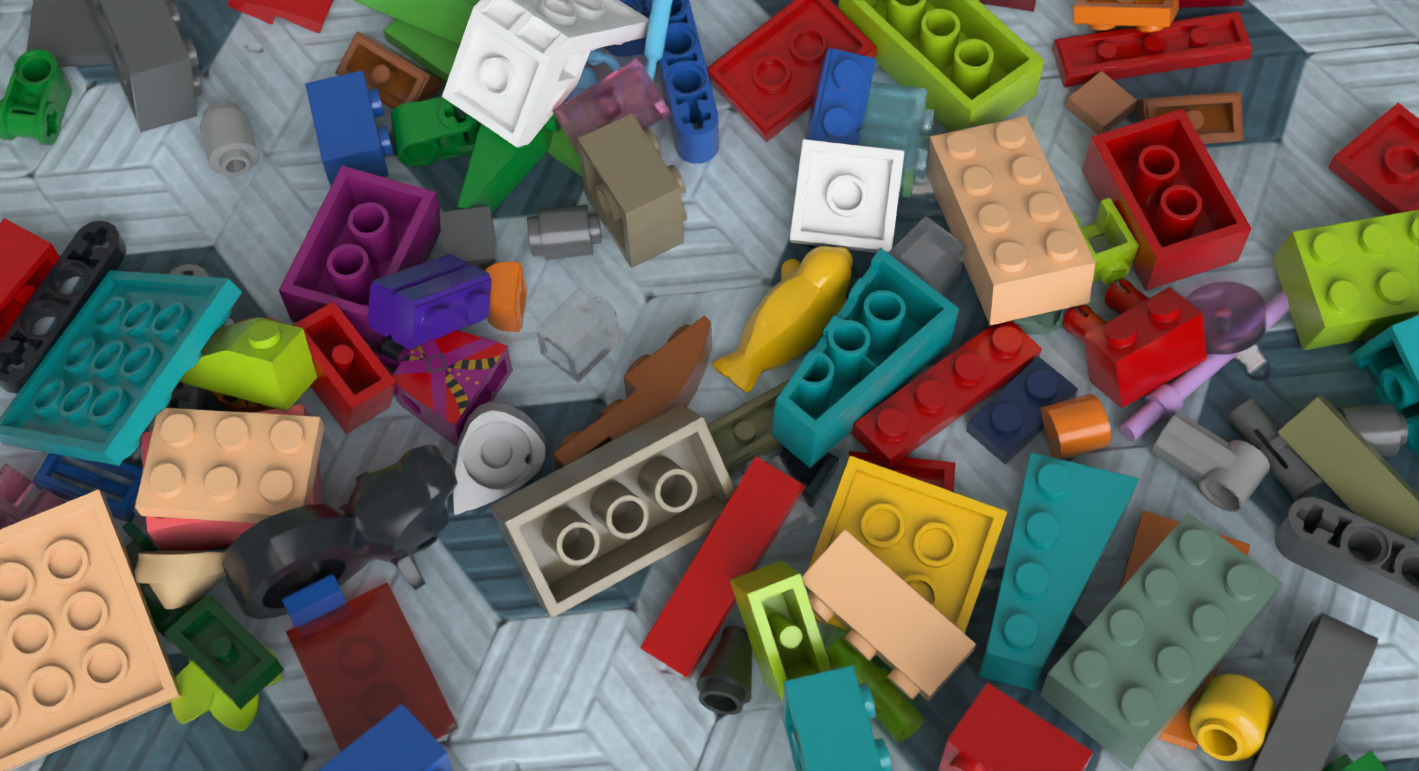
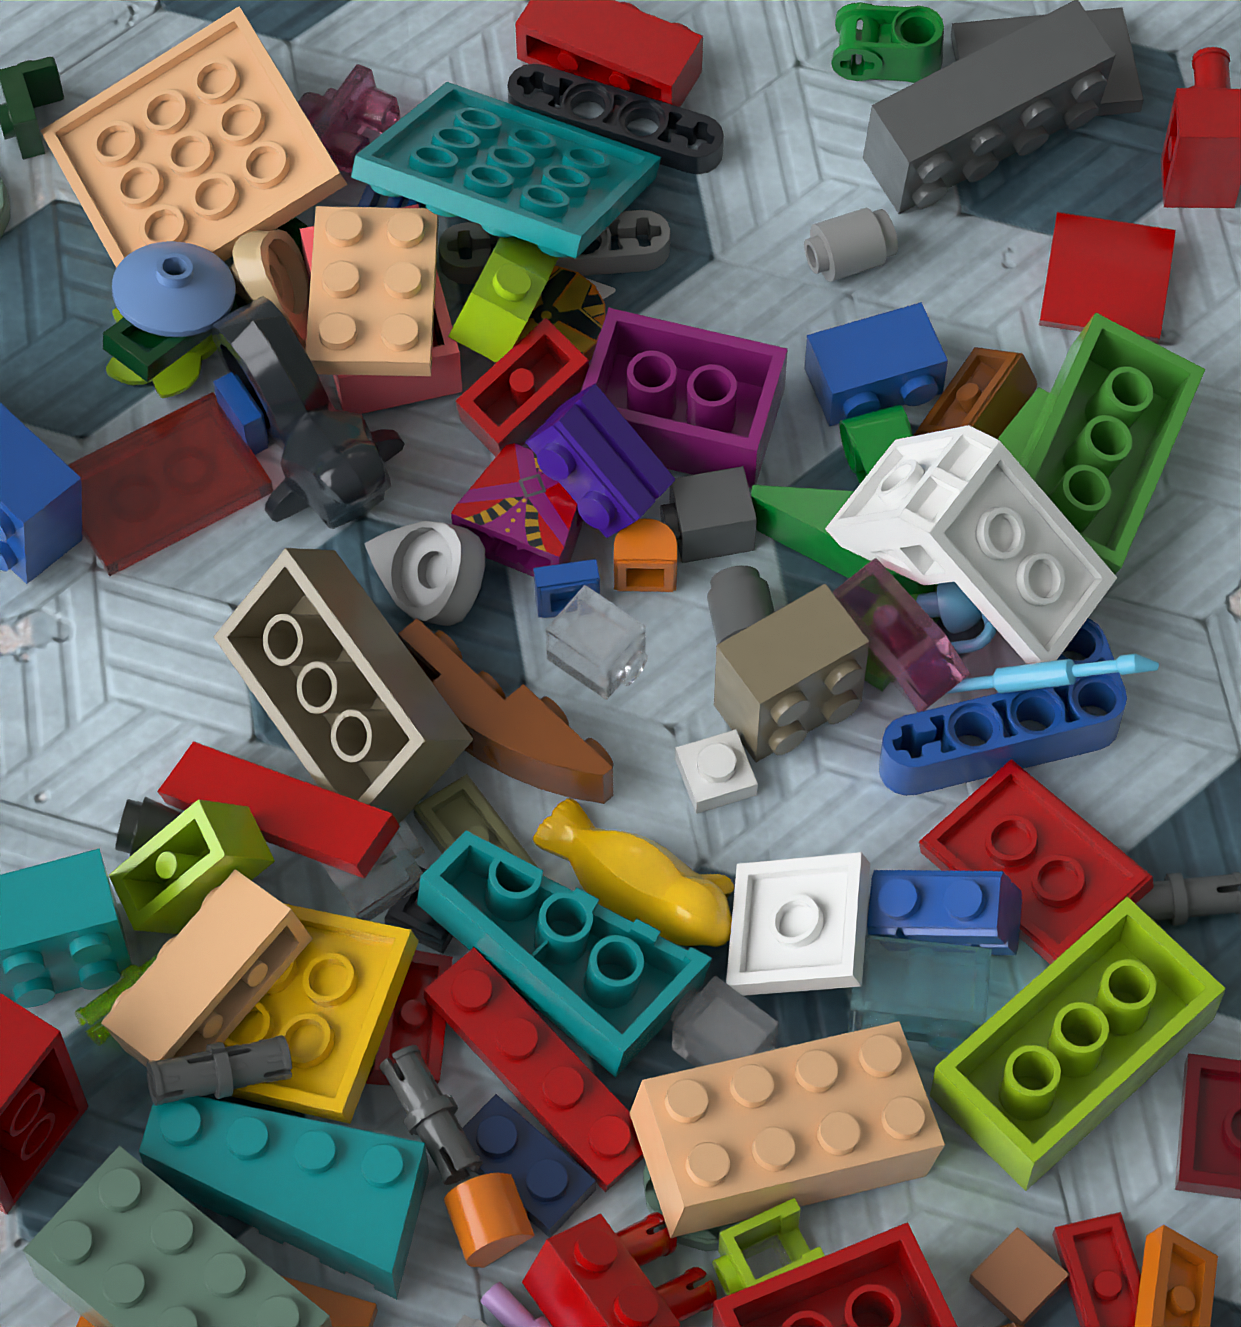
camera: 85 degrees right, 0 degrees up
none -> medium blue dish [112,241,235,337]
none -> dark grey pin [146,1035,292,1106]
none -> dark grey pin [379,1045,483,1185]
none -> blue tile [533,559,600,618]
none -> white plate [675,729,758,814]

